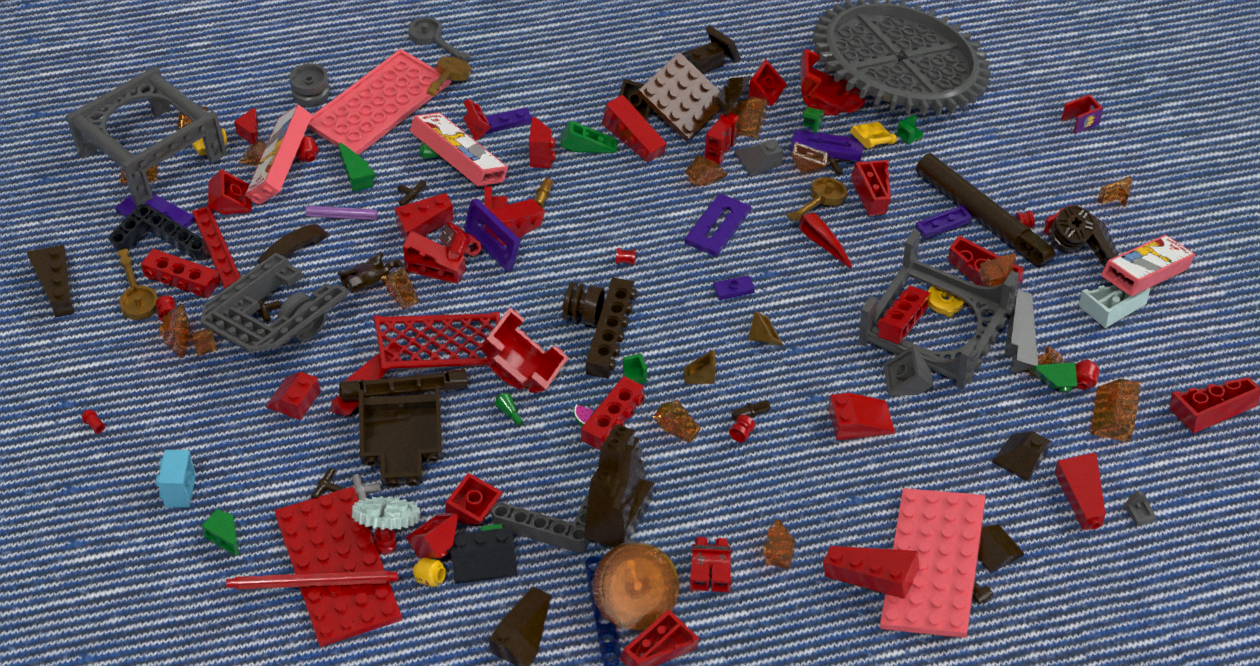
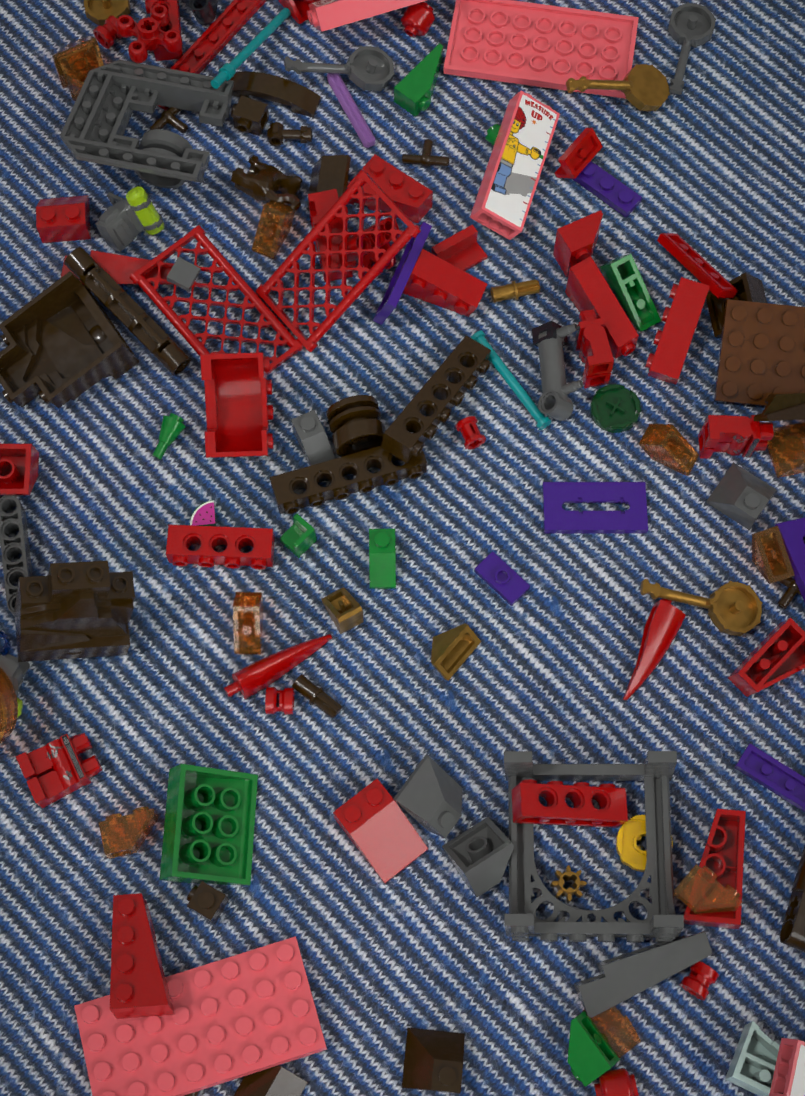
camera: 60 degrees right, 20 degrees up
none -> dark grey piece [95,186,164,252]
none -> red gear [116,4,182,64]
none -> green slope [160,764,258,886]
none -> dark grey tile [167,257,201,292]
none -> dark brown brick [187,881,229,925]
none -> teal bar [211,8,291,89]
none -> red piece [224,634,332,699]
none -> dark brown brick [231,95,269,136]
none -> red door [255,169,421,352]
none -> dark brown bar [267,122,312,146]
none -> dark grey piece [284,46,395,91]
none -> dark grey slope [291,410,335,466]
none -> dark brown slope [306,155,351,211]
none -> green slope [369,529,396,589]
none -> dark brown brick [381,336,491,463]
none -> dark grey slope [393,755,462,839]
none -> teal bar [471,330,551,430]
none -> dark grey piece [532,321,583,421]
none -> pearl gold gear [550,865,587,903]
none -> red slope [565,256,639,359]
none -> red hips [574,309,614,388]
none -> dark green tile [590,384,641,433]
none -> red tile [657,233,737,298]
none -> red wheel [680,961,719,1001]

